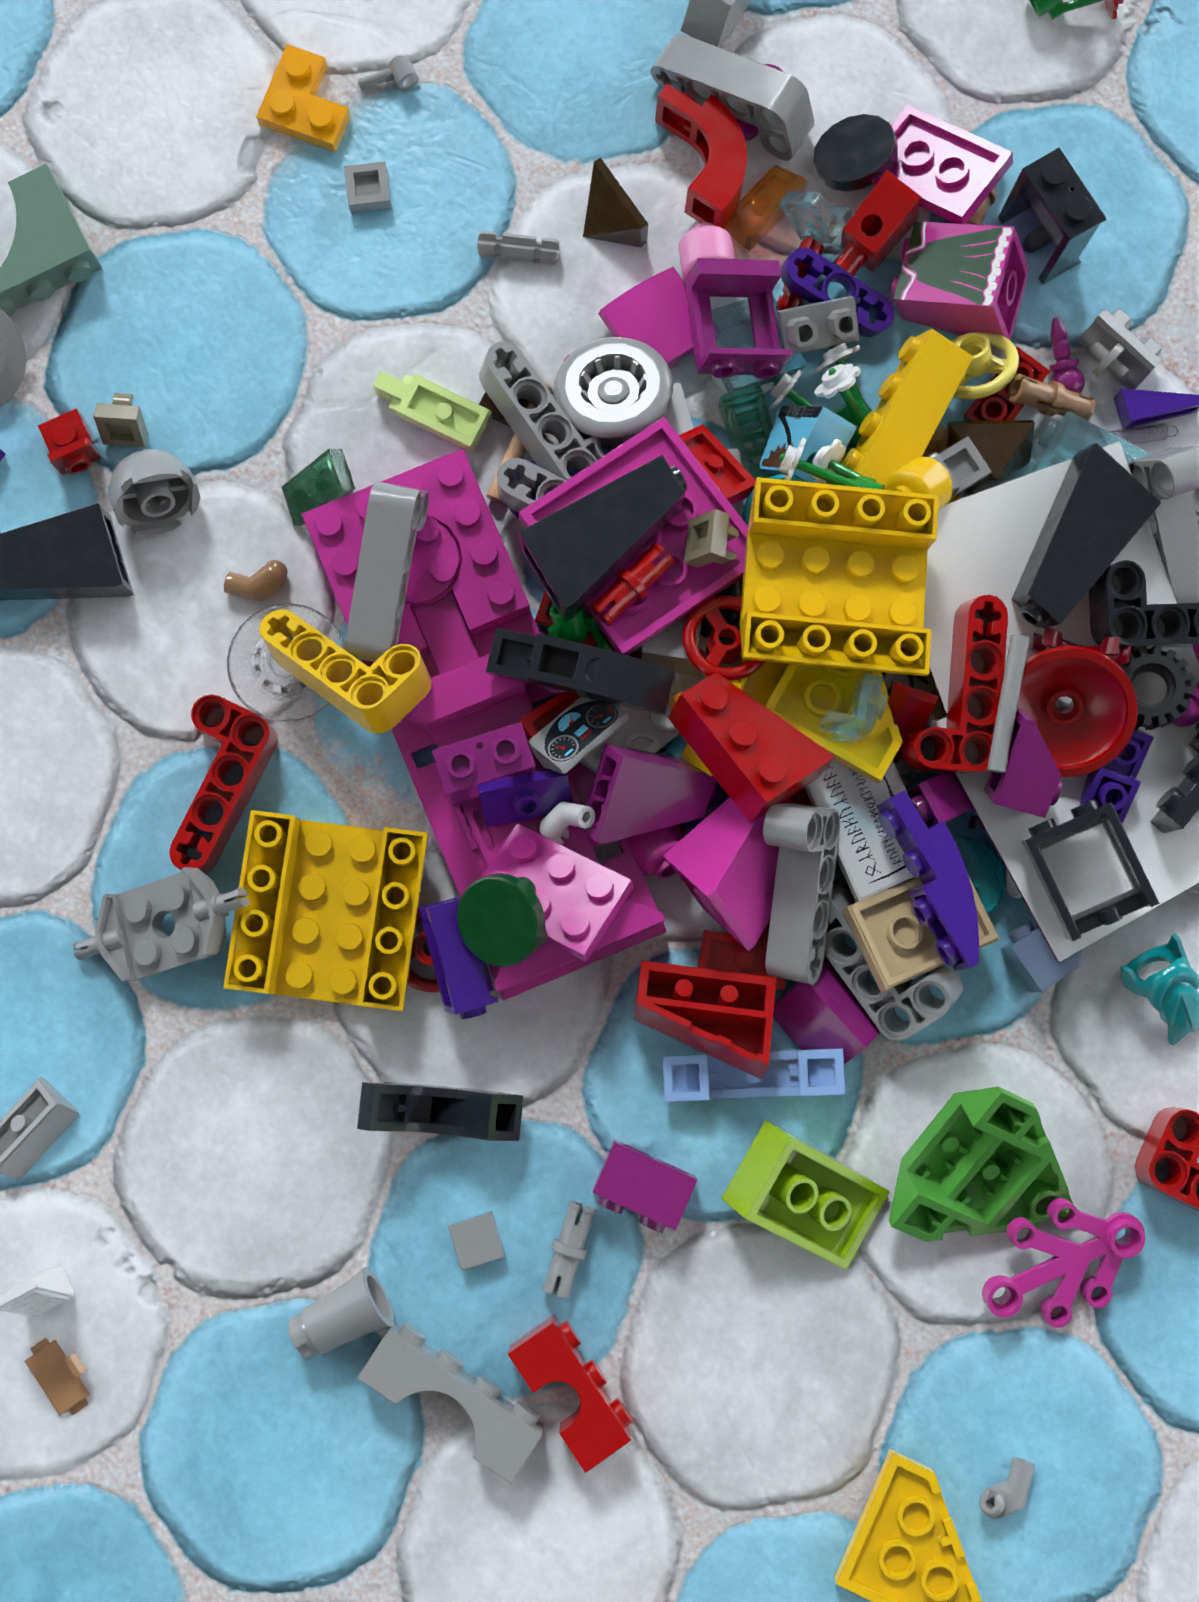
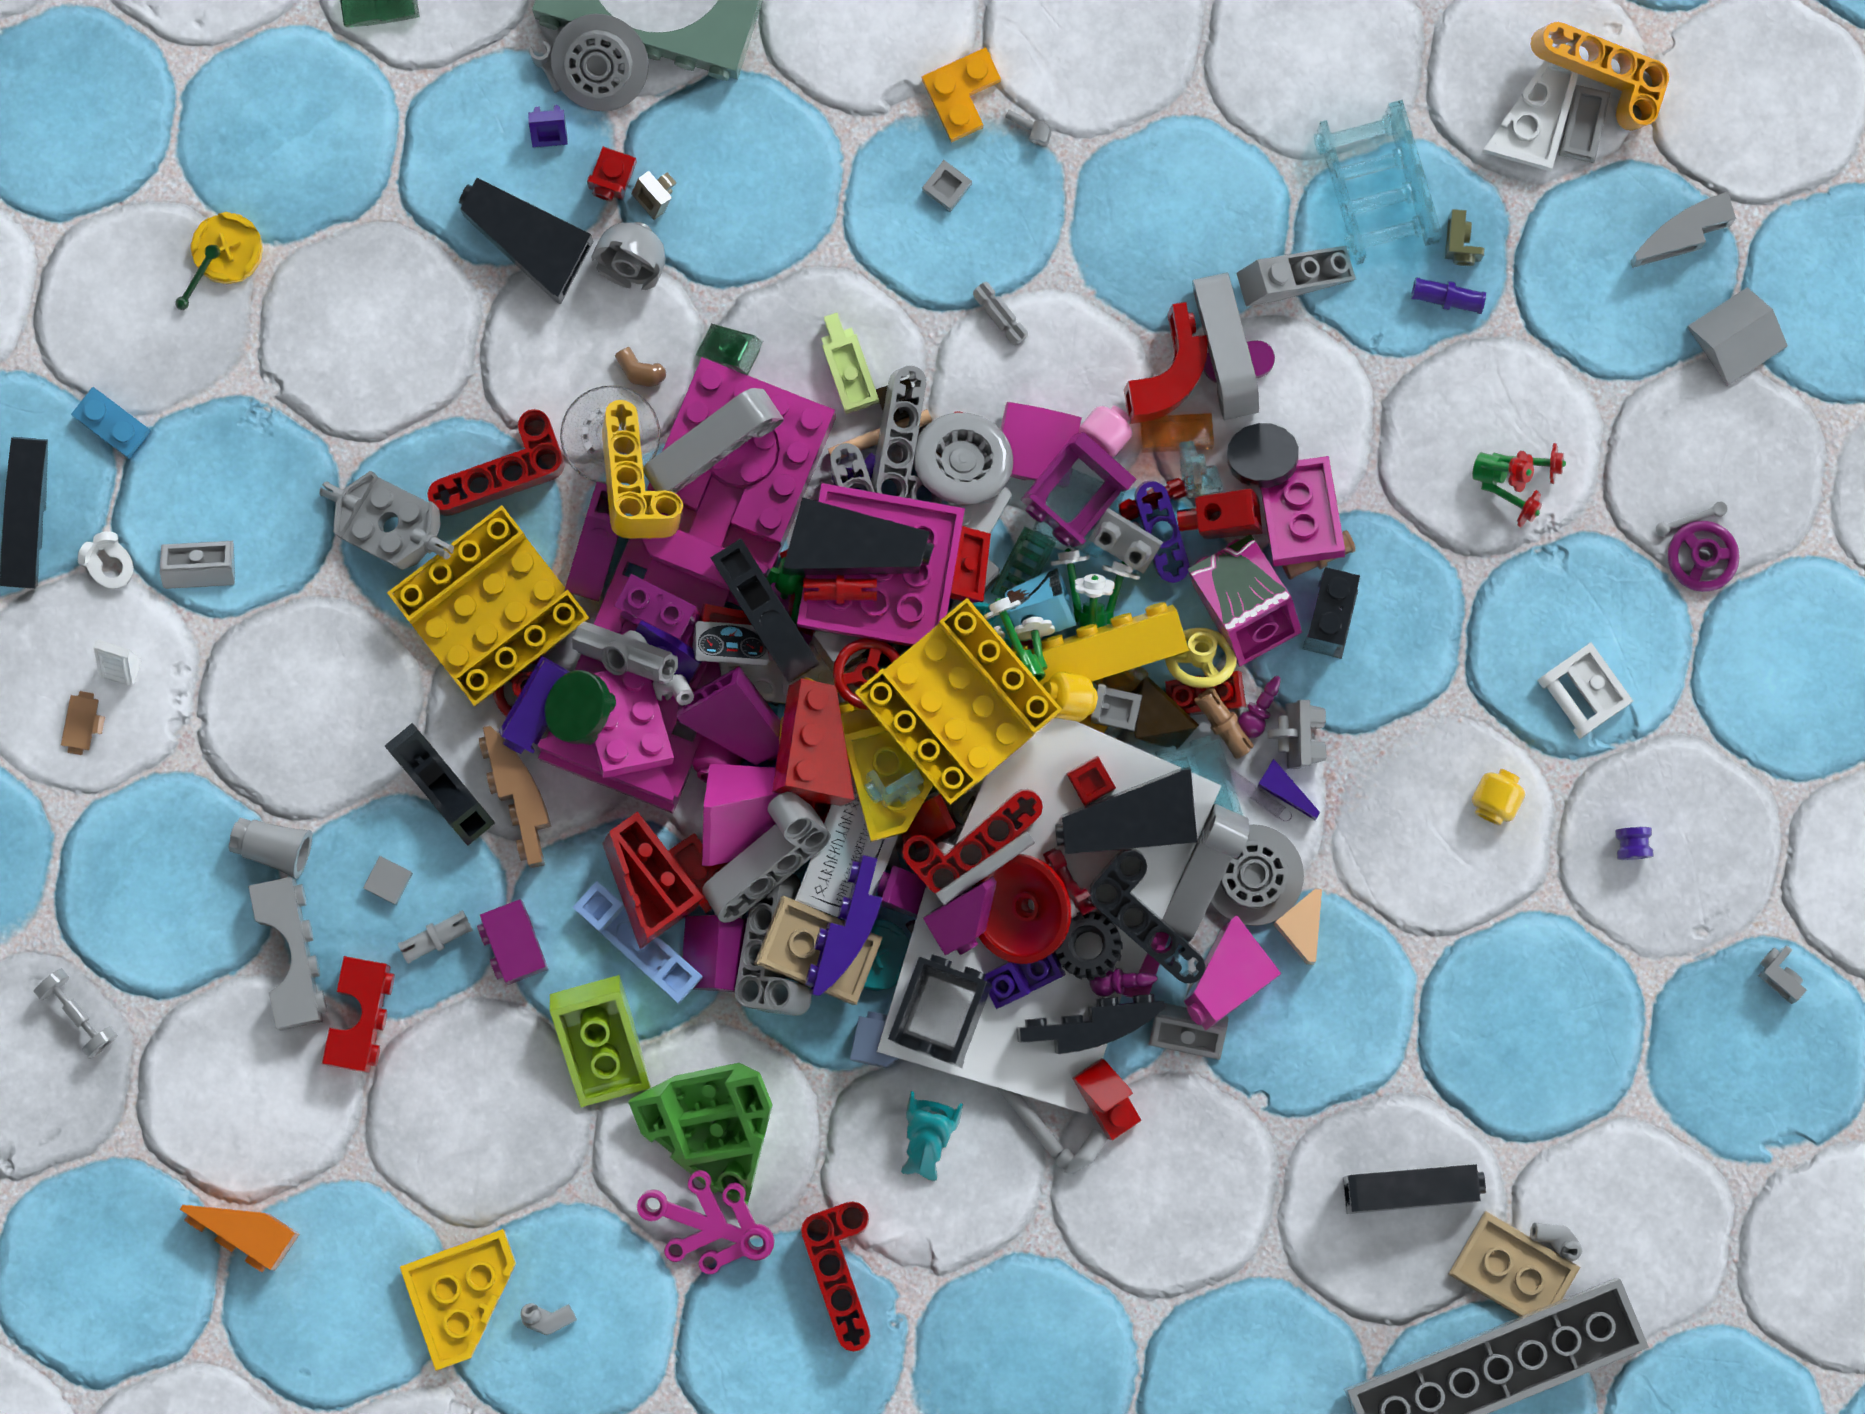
camera: 50 degrees right, 0 degrees up
dark brown slope [583,158,648,247] -> none
dark tan tile [684,509,739,568] -> none
none -> medium nougat slope [479,726,551,868]
none -> magenta slope [564,481,626,602]
none -> light grey piece [572,622,678,685]
none -> red tile [1066,755,1116,806]

